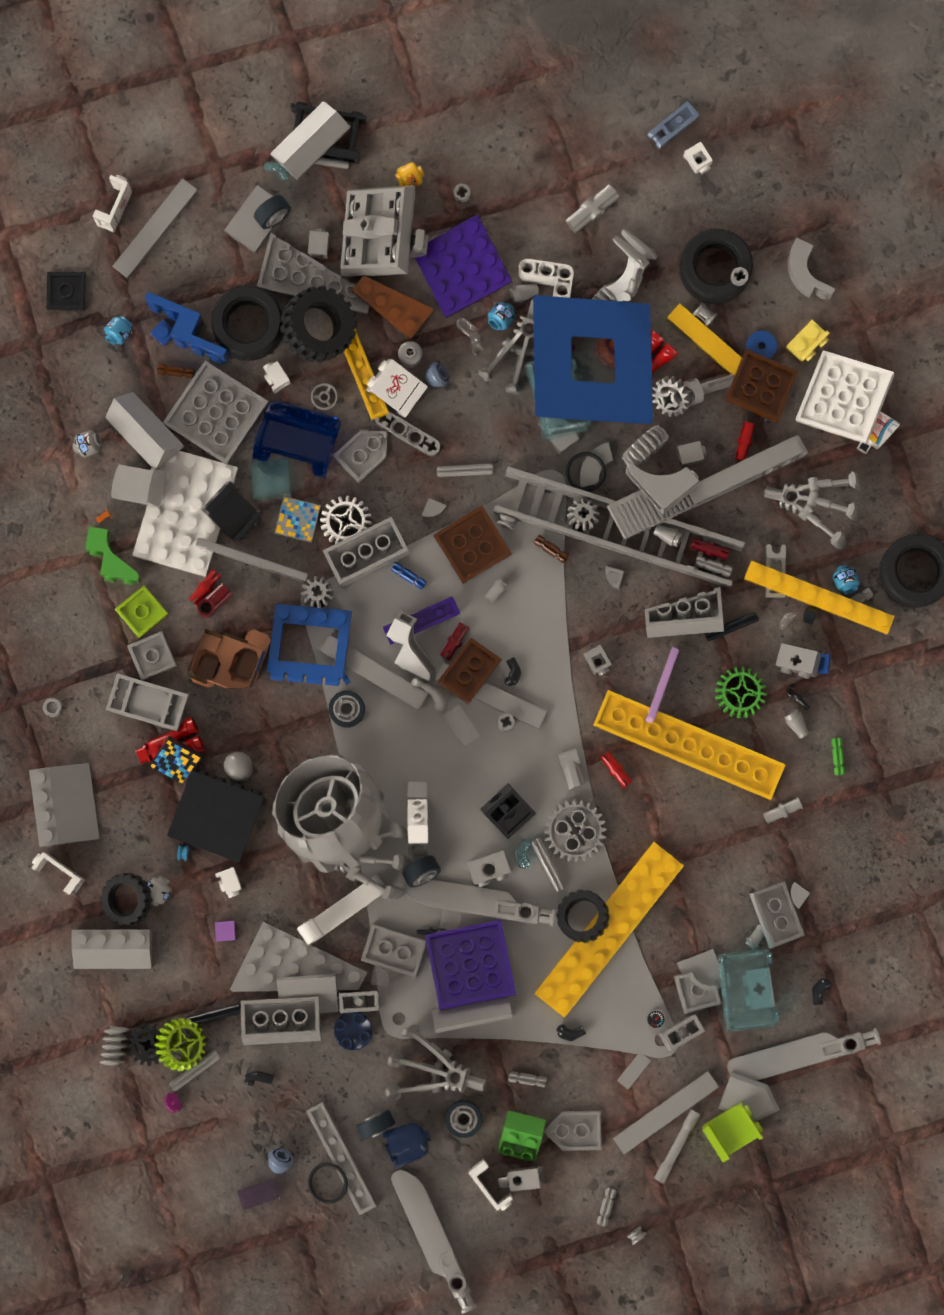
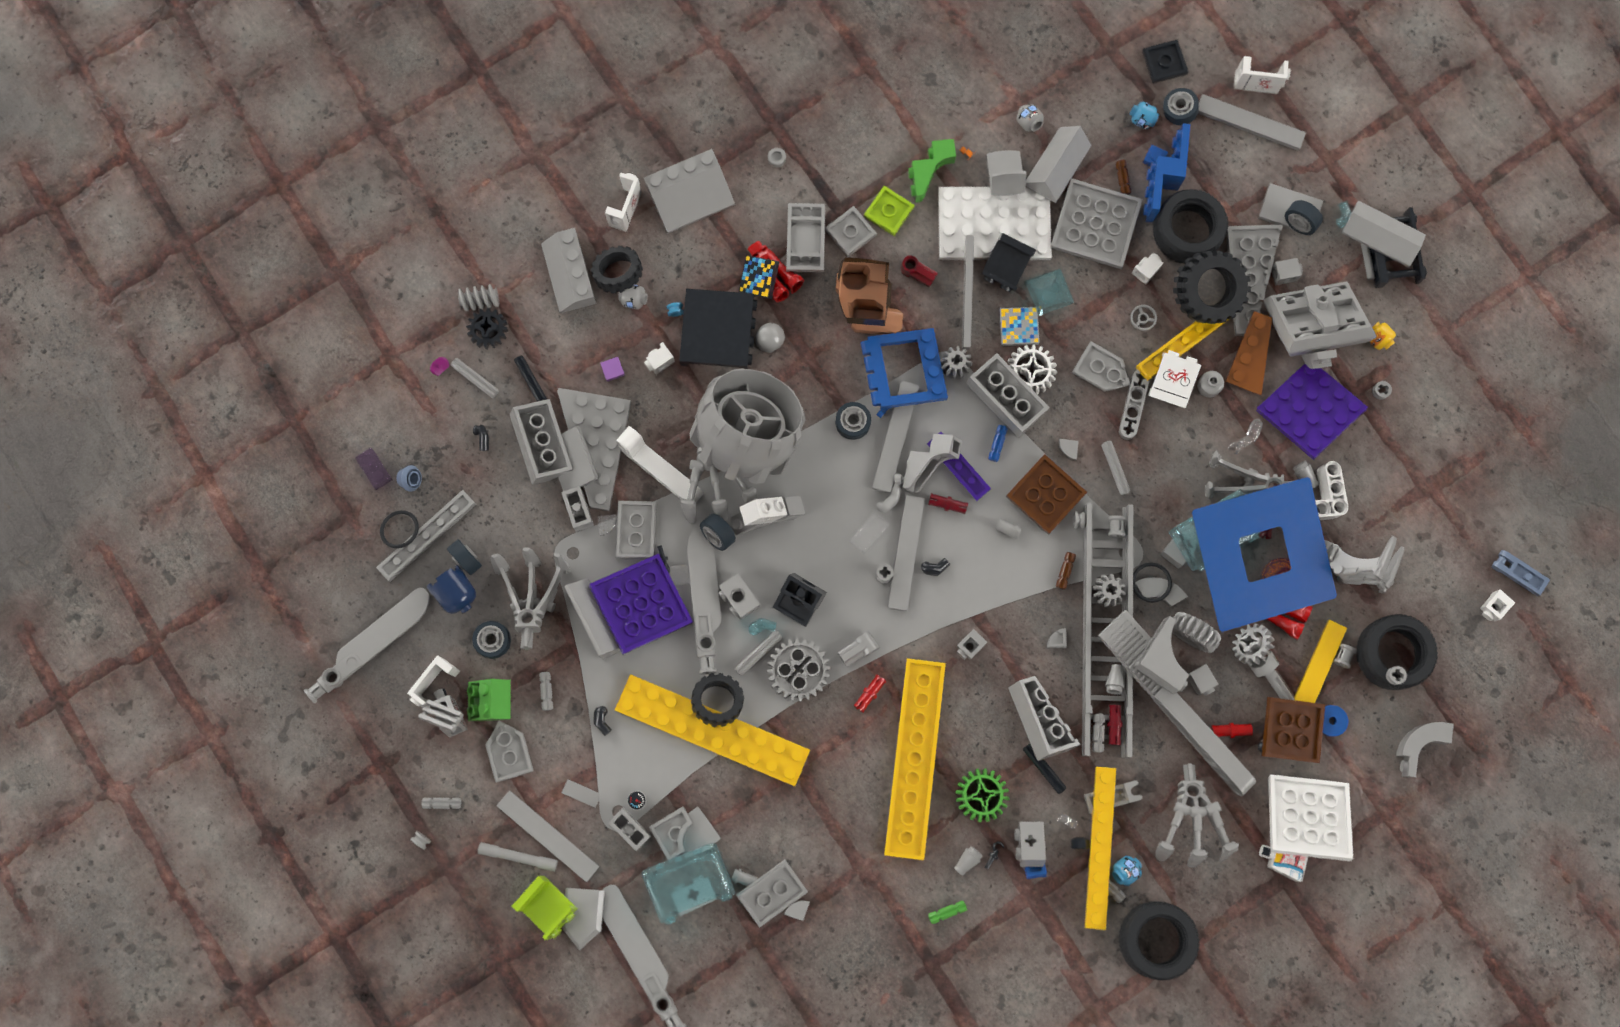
camera: 75 degrees right, 5 degrees down
lime gear [155,1018,207,1071] -> none
red pin [188,569,221,606] -> none
clear blue windscreen [252,401,341,479] -> none
dark blue dish [334,1012,373,1050] -> none
sand blue cone [425,362,449,387] -> none
reddish brown plate [437,638,502,705] -> none
dark azure head [488,302,516,330] -> none
light grey piece [565,185,619,234] -> none
lavender tile [645,647,679,723] -> none
light grey pin [763,797,803,824] -> none
light yellow bracket [786,320,830,363] -> none
black arm [812,978,832,1005] -> none
none -> light grey tile [418,700,464,733]
none -> light grey bush [1108,515,1126,537]
none -> wheel [1163,88,1199,125]

